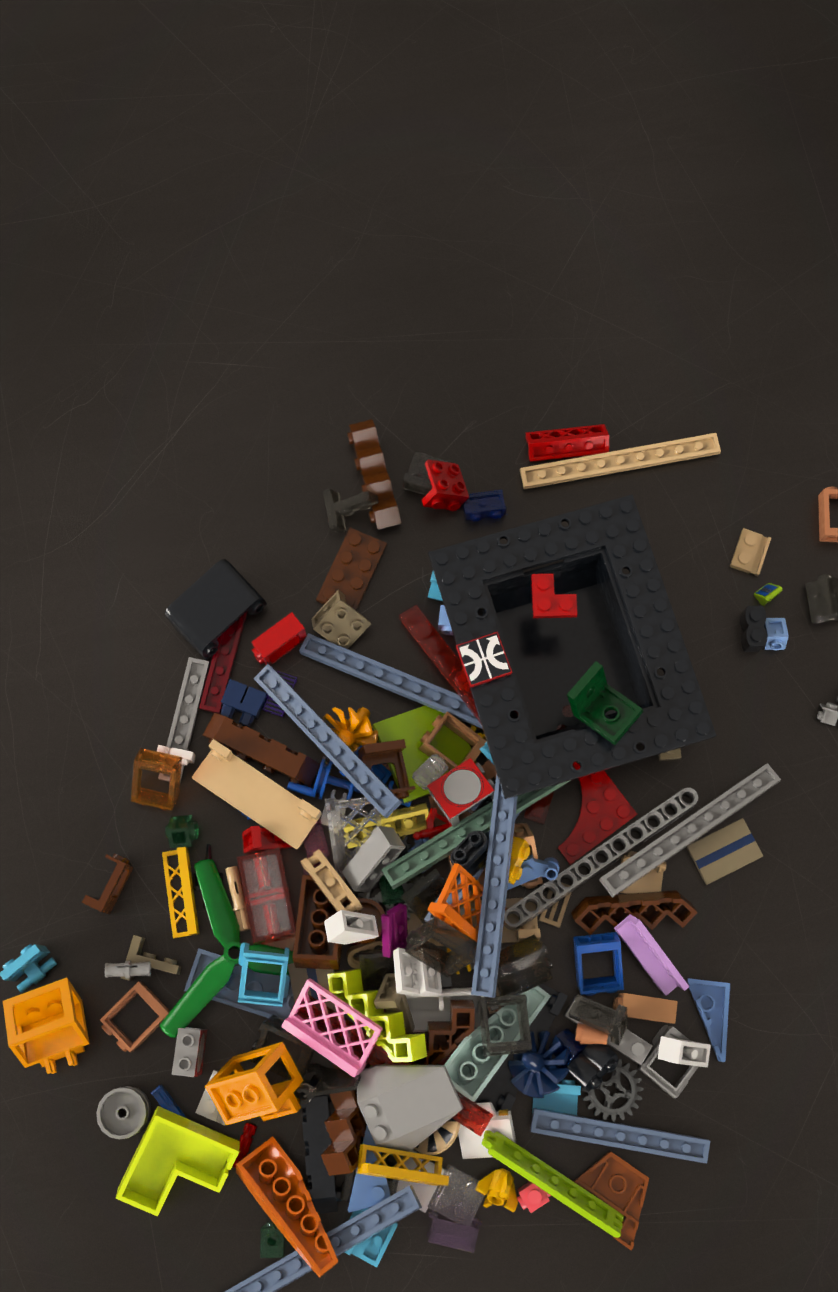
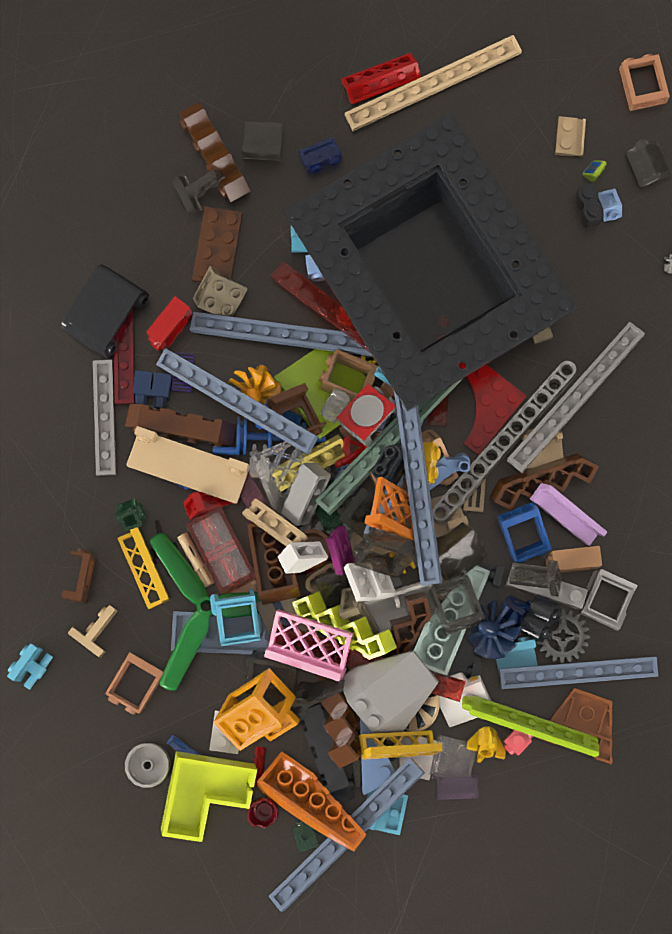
camera: 10 degrees left, 5 degrees up
light orange piece [3,977,90,1074] -> none
light grey pin [105,960,151,979] -> none
dark tan bracket [121,935,182,981] -> none
clear orange window [131,748,182,811] -> none
white plate [156,745,196,766] -> none
light grey panel [172,1027,208,1077] -> none
red bracket [422,459,469,511] -> none
tile [456,632,512,688] -> none
red plate [531,574,577,618] -> none
dark green bracket [567,661,643,745] -> none
nougat cone [575,1022,609,1045] -> none
white slope [658,1036,711,1068] -> none
dark tan tile [686,818,763,885] -> none
medium blue wing [686,978,730,1062] -> none
none -> tan bracket [68,605,118,658]
none -> dark red hair [247,797,278,828]

